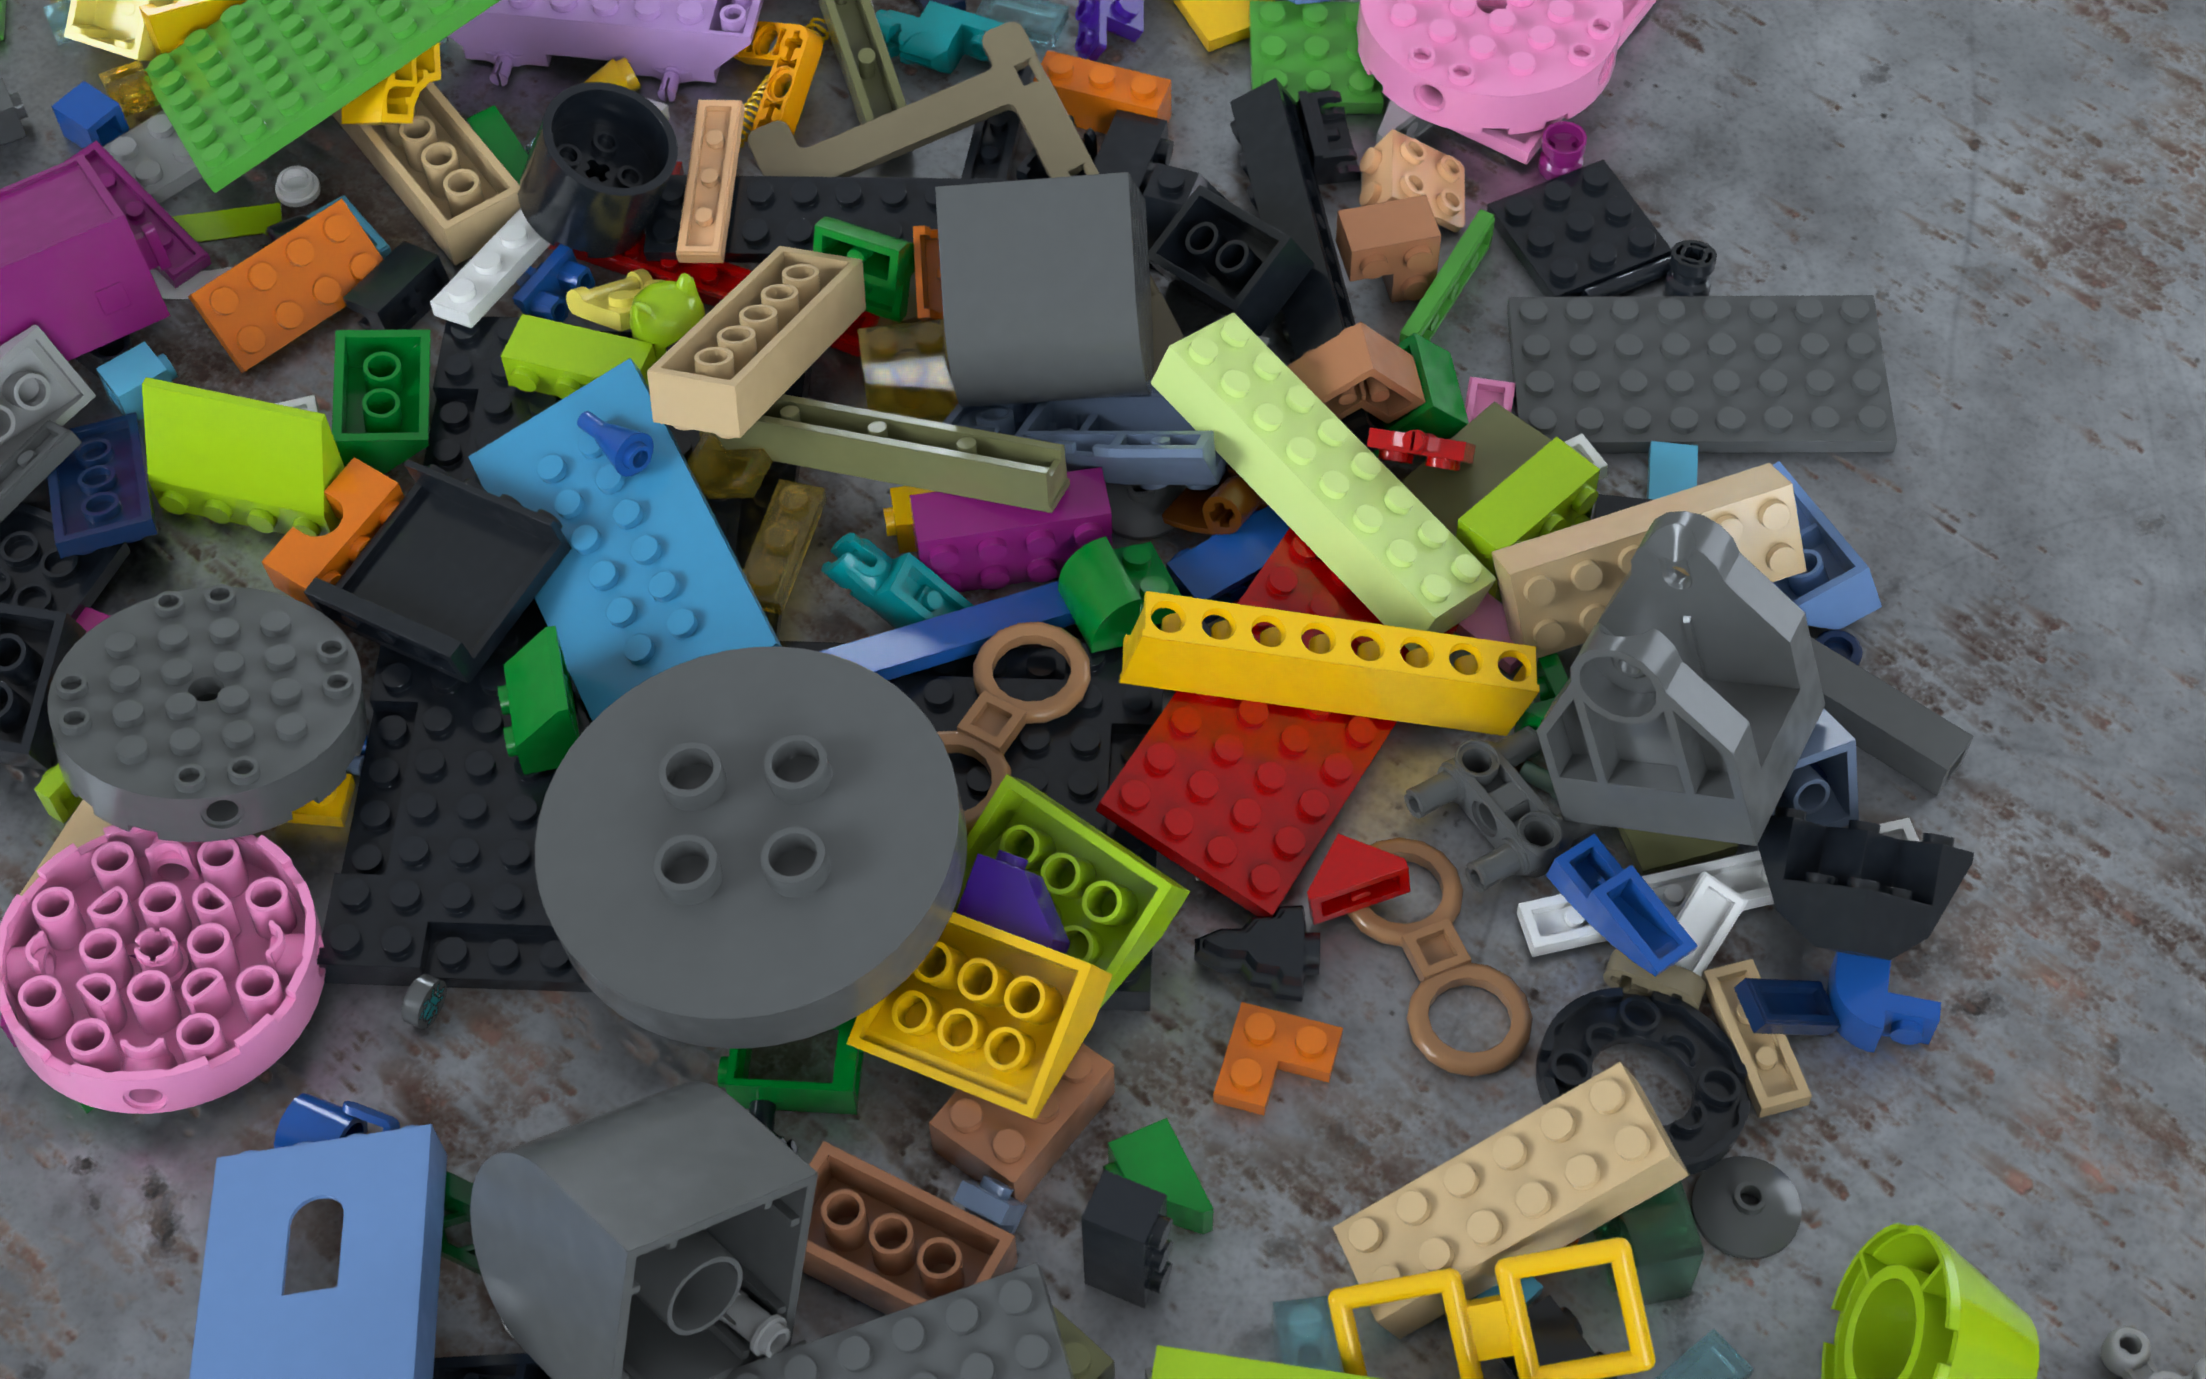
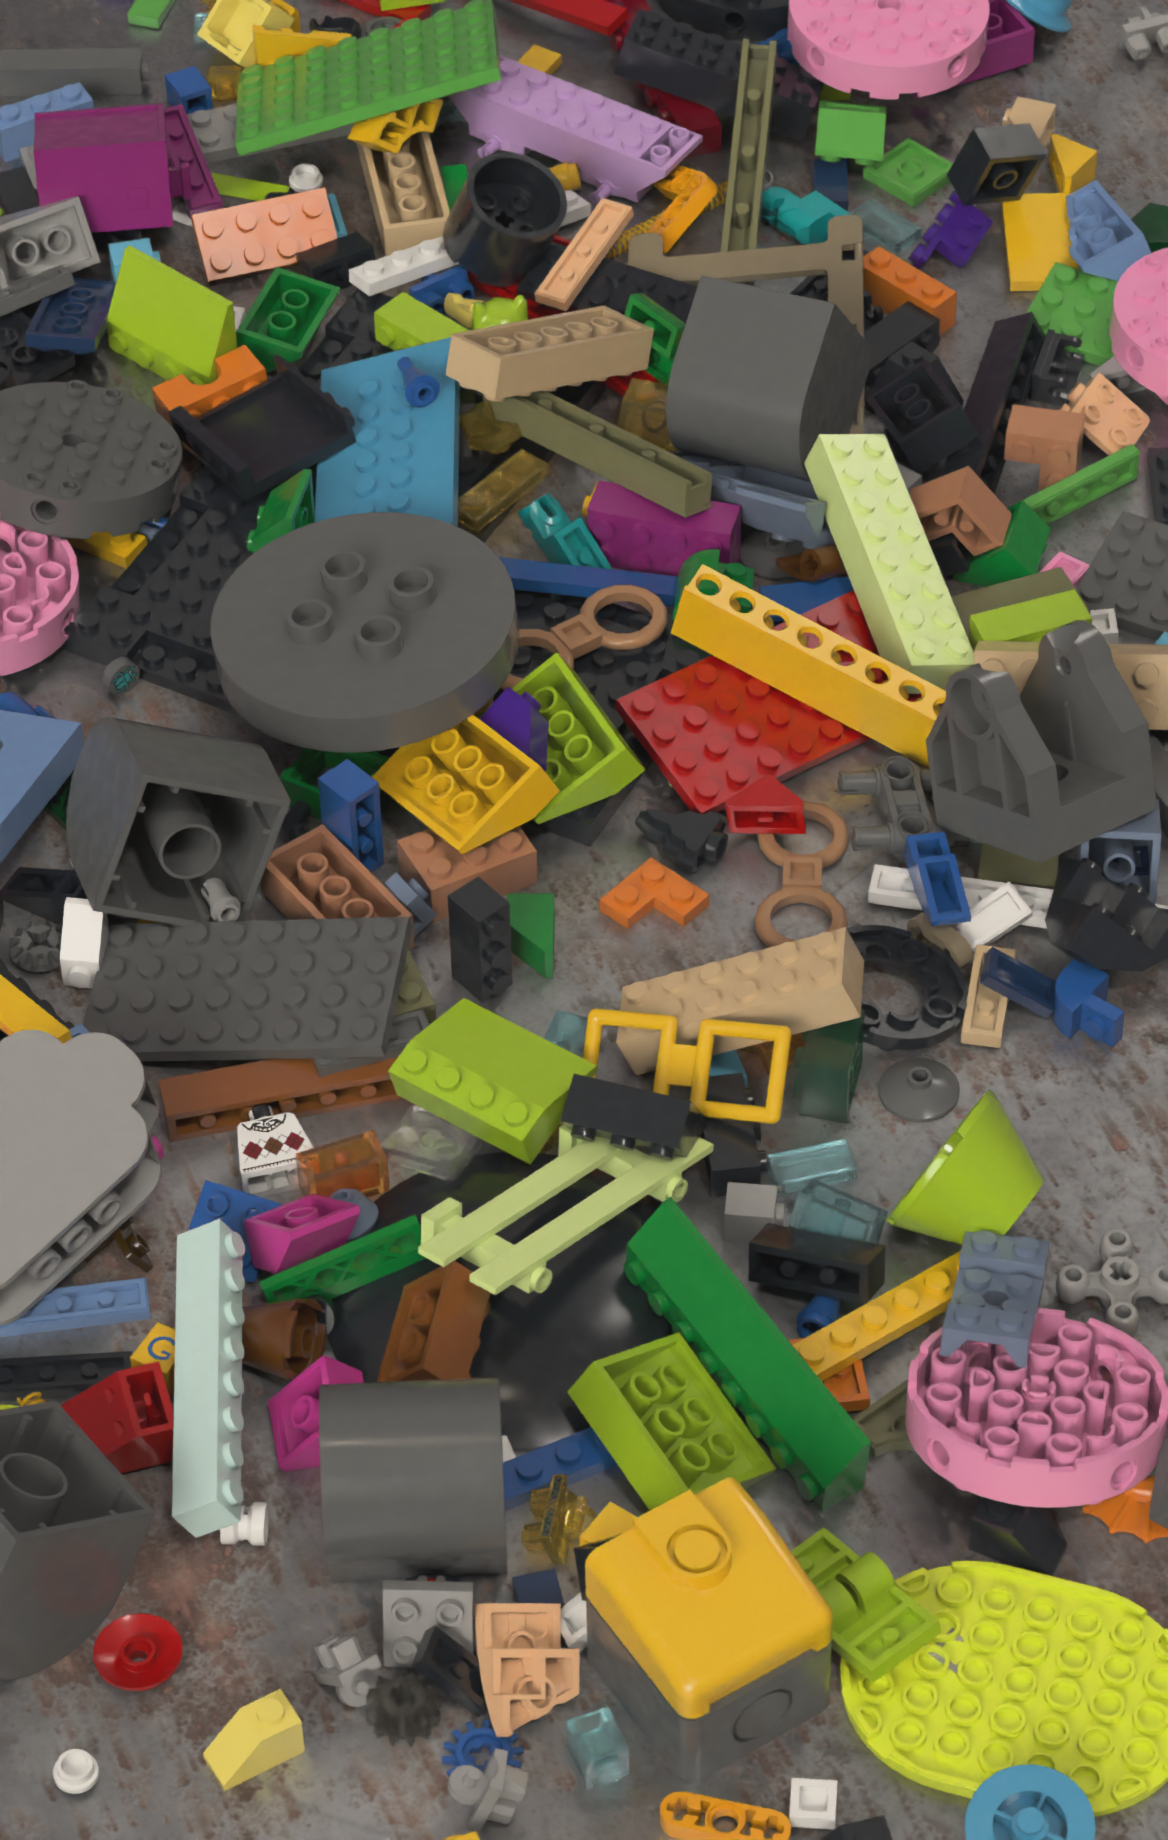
camera: 25 degrees right, 10 degrees down
red plate [1367,427,1476,471] -> none
none -> blue brick [318,759,384,873]

